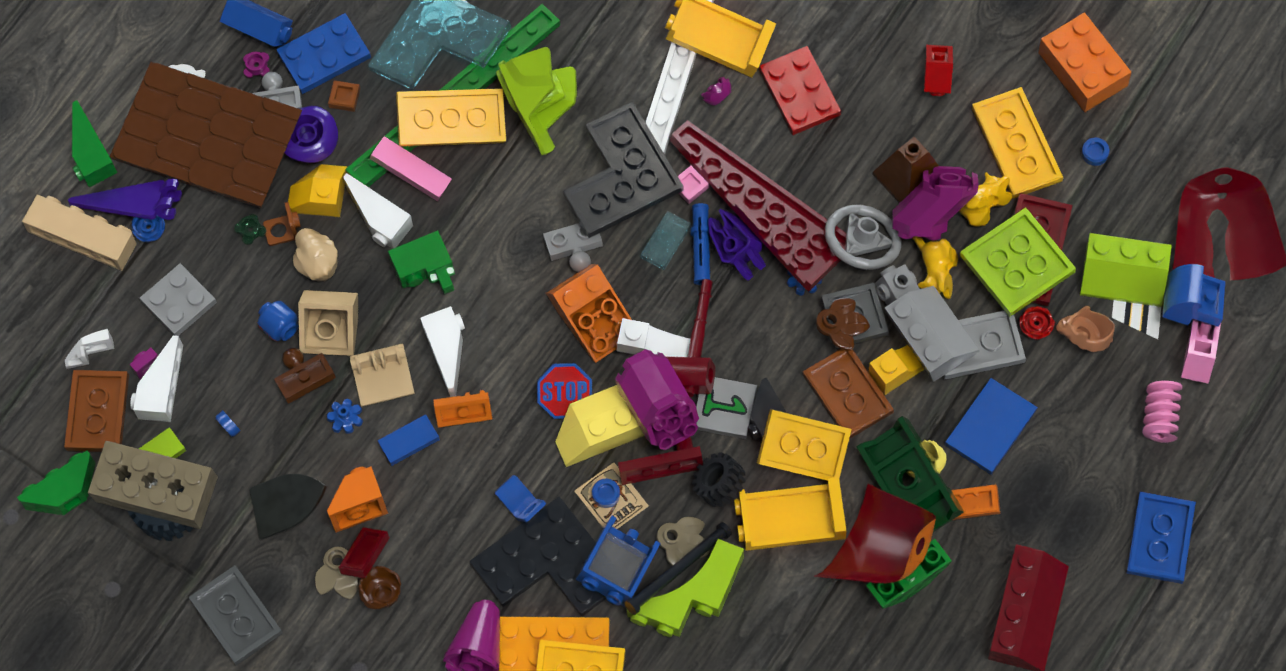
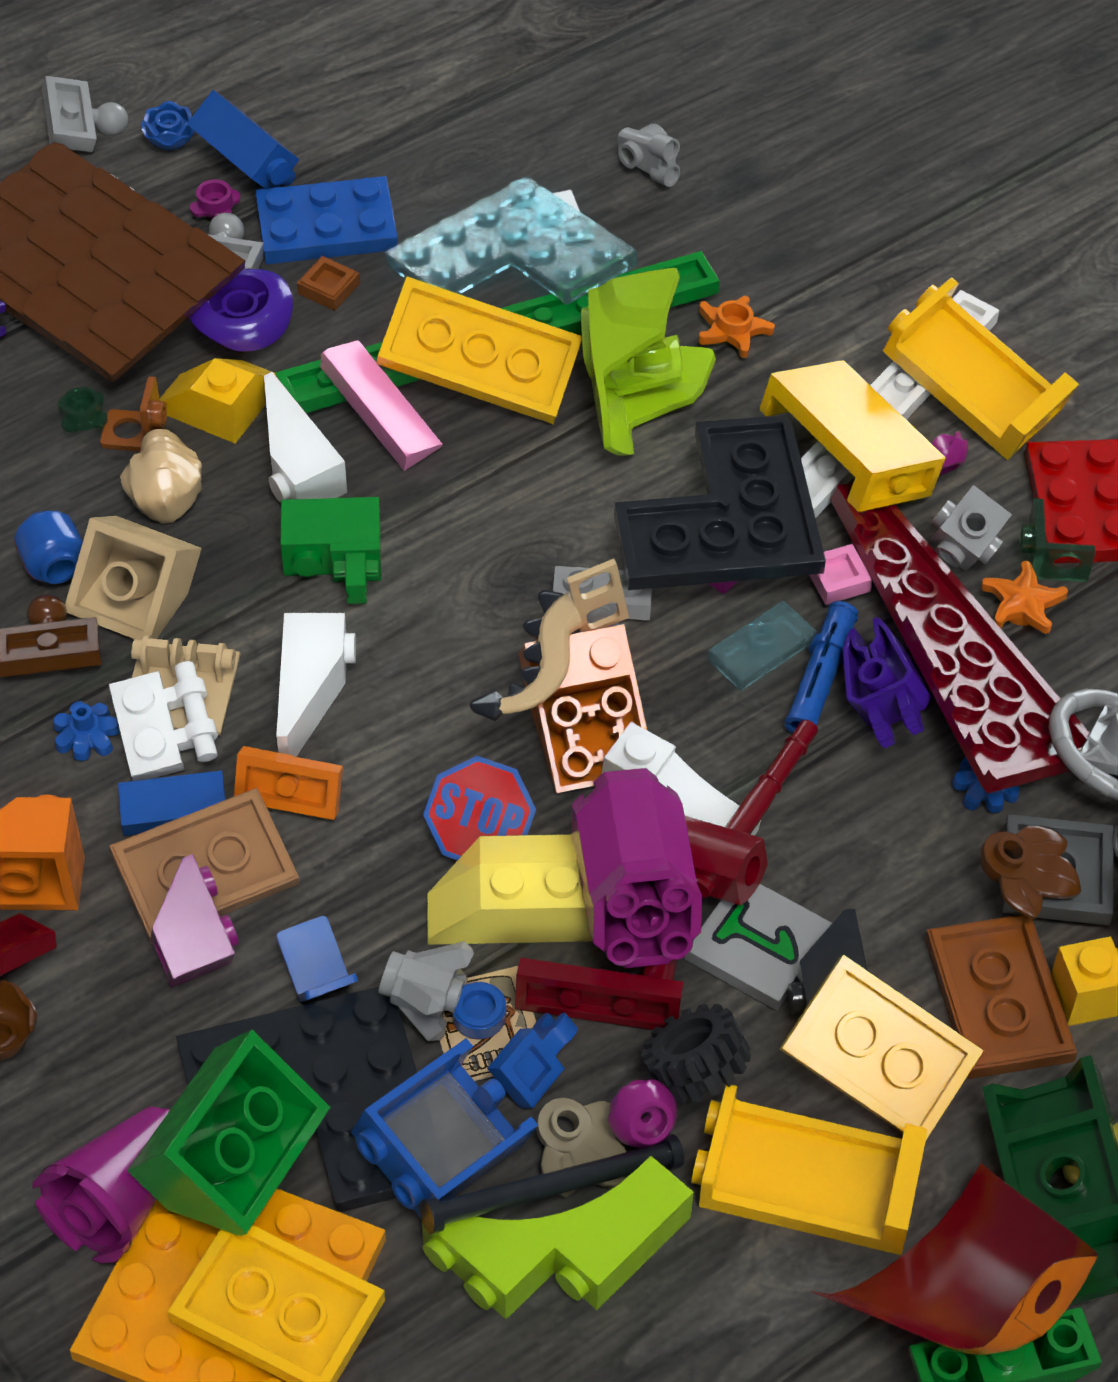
camera: 15 degrees right, 15 degrees down
none -> light grey plate [42,76,129,152]
none -> white plate [109,661,218,781]
none -> medium nougat tile [109,788,299,944]
none -> green slope [127,1029,331,1236]
none -> blue plate [141,101,195,150]
none -> slope [150,854,239,988]
none -> light grey rock [379,941,474,1041]
none -> tan piece [469,559,629,721]
none -> blue plate [487,1013,578,1108]
none -> magenta plate [608,1079,677,1148]
none -> orange animal [698,296,775,358]
none -> yellow panel [759,360,946,512]
none -> light grey brick [928,485,1012,572]
none -> orange animal [981,561,1068,634]
none -> clear green bracket [1020,498,1095,582]

